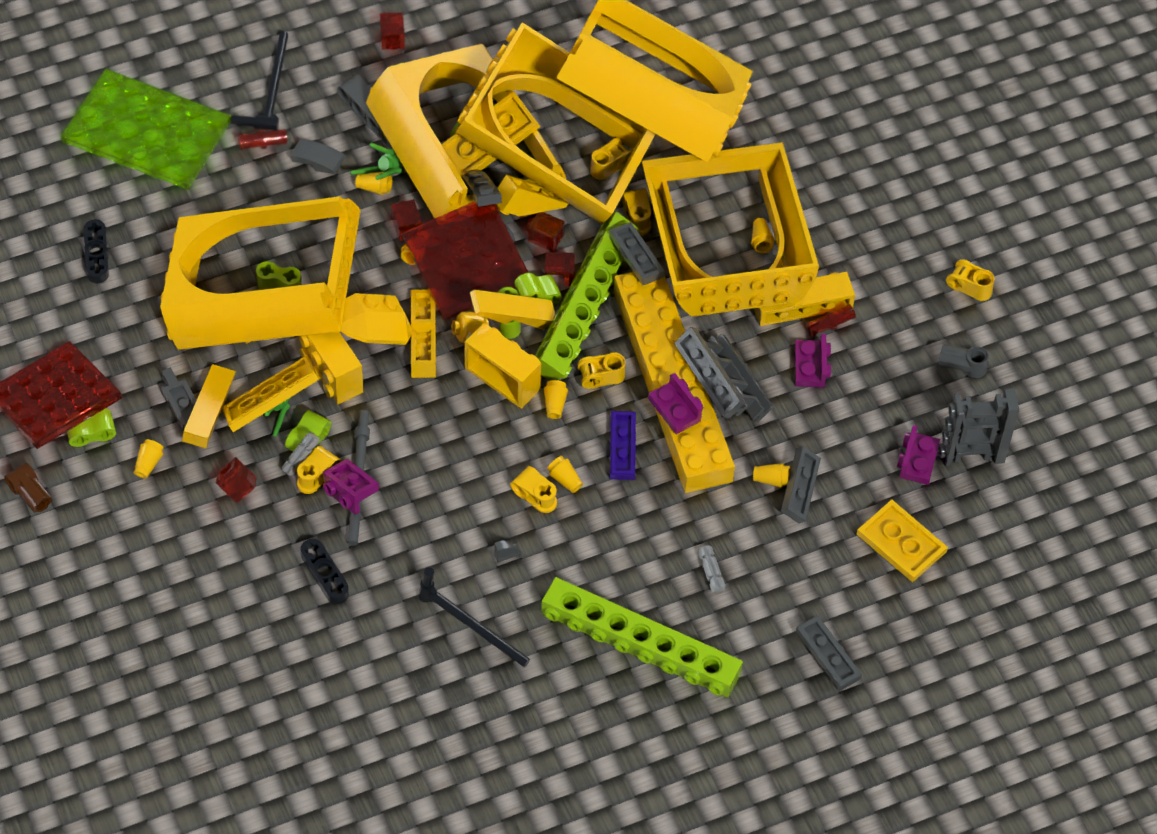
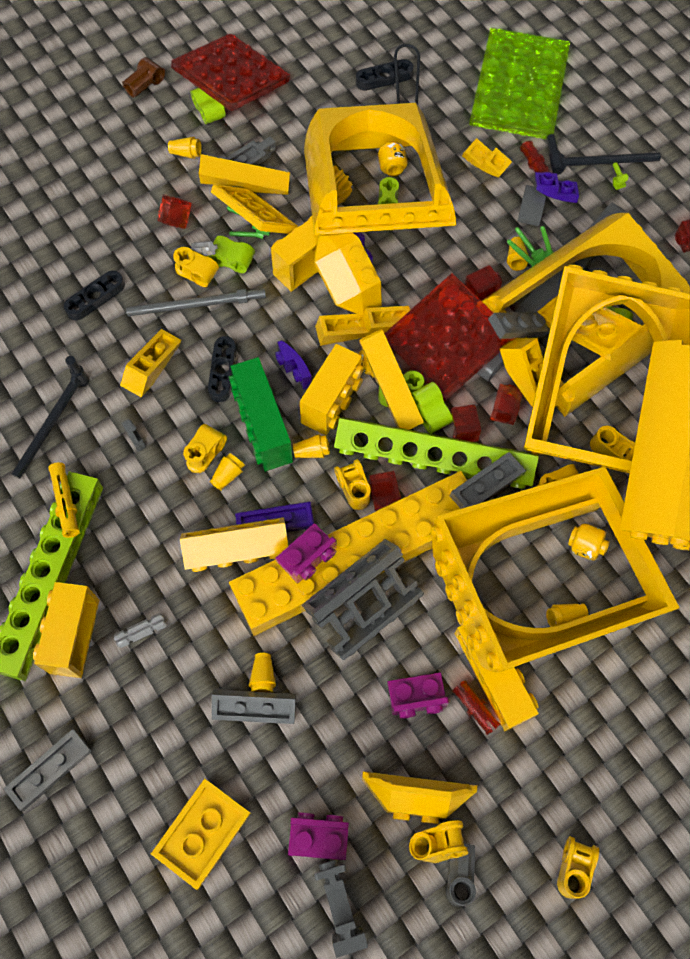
camera: 80 degrees right, 10 degrees up
magenta bracket [323,459,379,515] -> none
none -> yellow piece [33,582,100,678]
none -> yellow pin [48,462,80,538]
none -> yellow slope [120,329,182,397]
none -> yellow brick [180,517,288,572]
none -> black beam [208,336,236,402]
none -> green brick [228,357,293,472]
none -> dark purple slope [275,340,312,390]
none -> yellow wedge [362,771,478,824]
none -> clear red panel [369,471,401,511]
none -> yellow head [378,142,407,176]
none -> black piece [394,44,420,105]
none -> yellow piece [409,820,469,863]
none -> yellow slope [462,138,512,177]
none -> dark purple slope [535,172,579,203]
none -> yellow head [568,523,610,561]
none -> lime hand [613,163,629,190]

